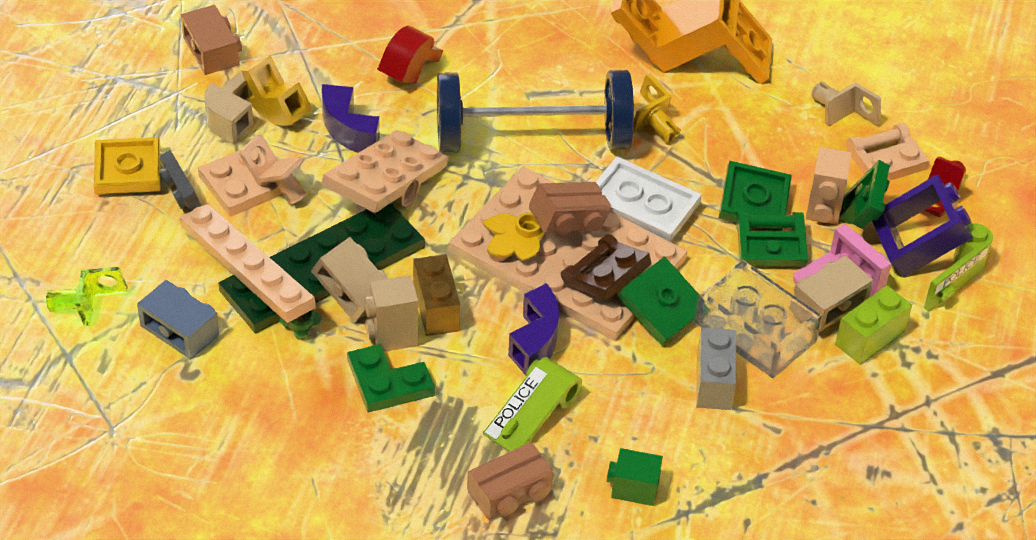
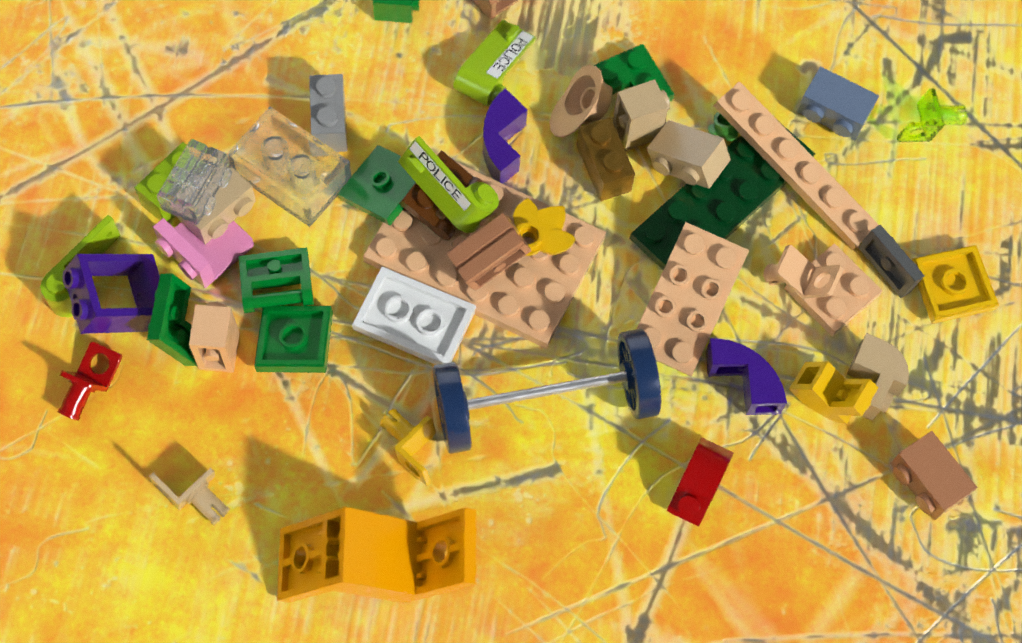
camera: 170 degrees right, 20 degrees up
light nougat plate [846,123,930,181] -> none
none -> clear brick [157,139,232,225]
none -> lime door [397,136,499,233]
none -> light nougat piece [549,65,613,137]

